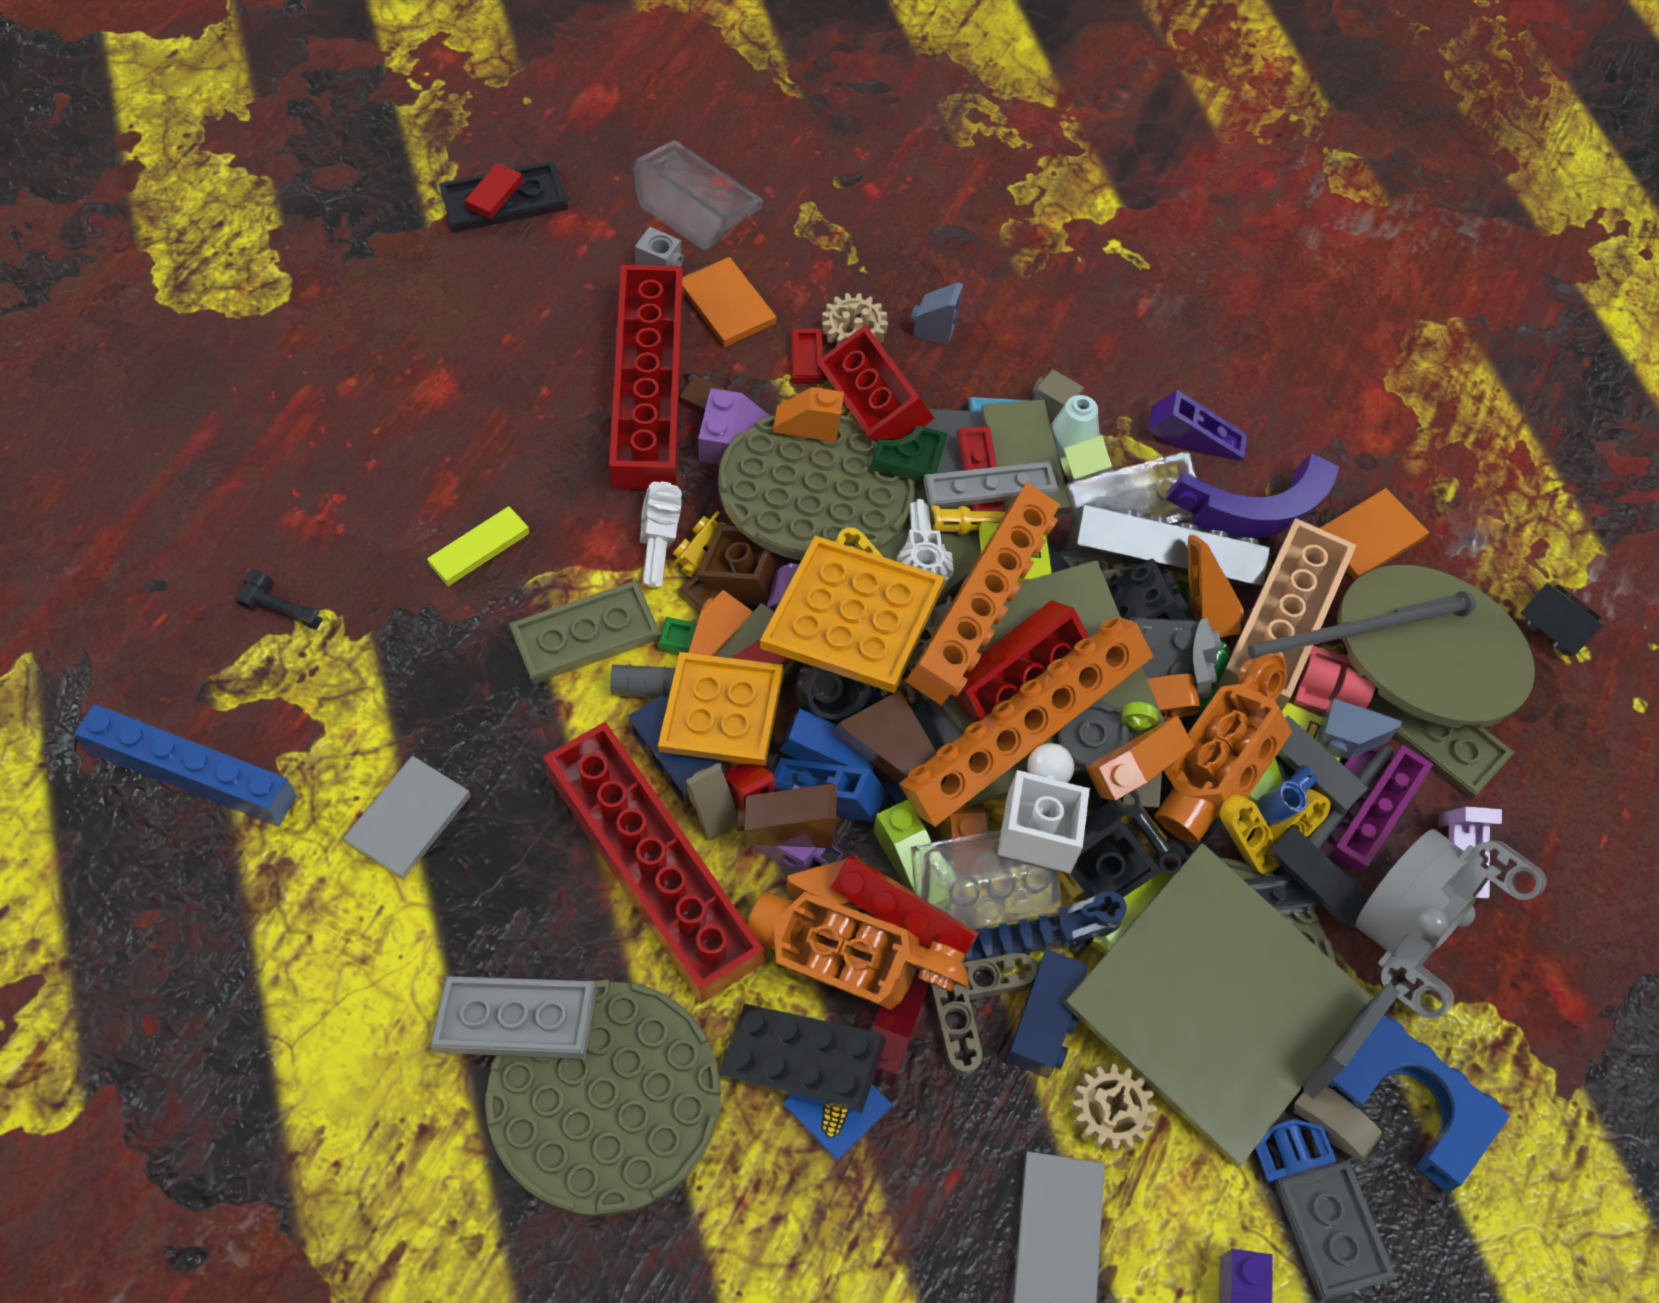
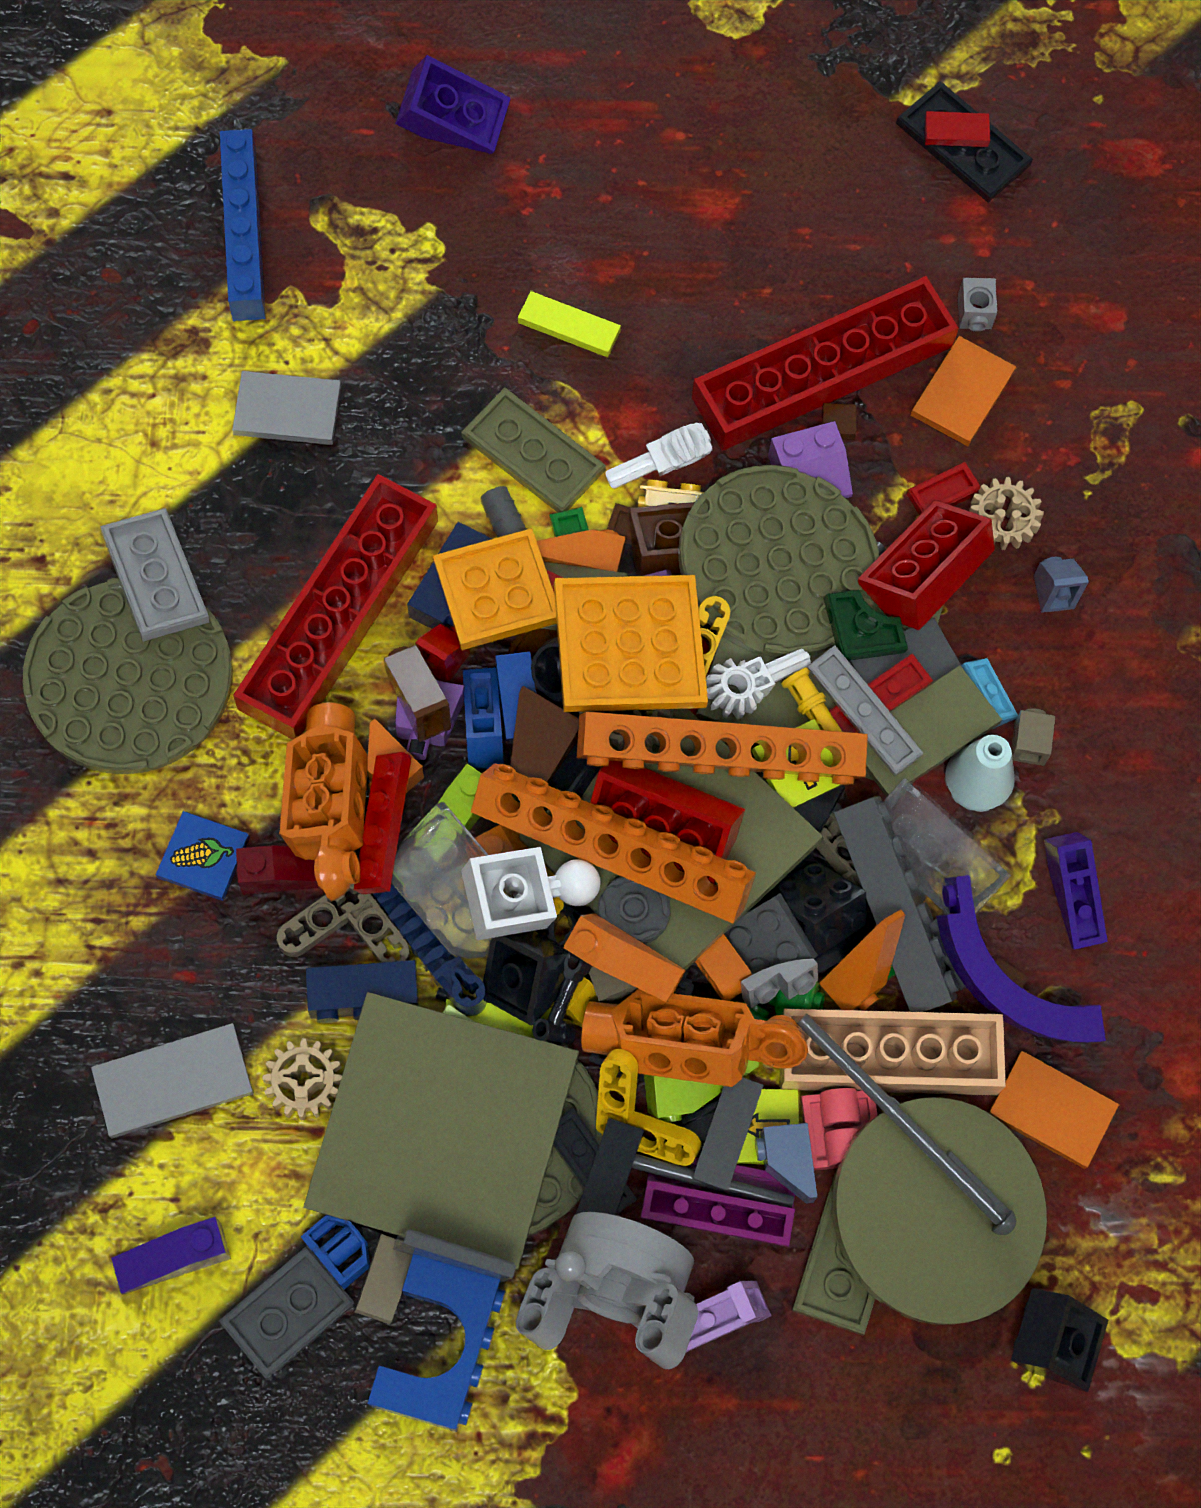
camera: 65 degrees right, 10 degrees up
black brick [235,569,323,630] -> none
clear windscreen [634,140,763,251] -> none
dark tan slope [686,763,738,840] -> none
black plate [718,1004,887,1113] -> none
orange slope [773,387,844,442] -> none
yellowish green brick [1060,435,1115,487] -> none
lime tile [1121,702,1159,731] -> none
blue pin [1258,765,1318,825] -> none
none -> dark purple slope [395,55,511,154]

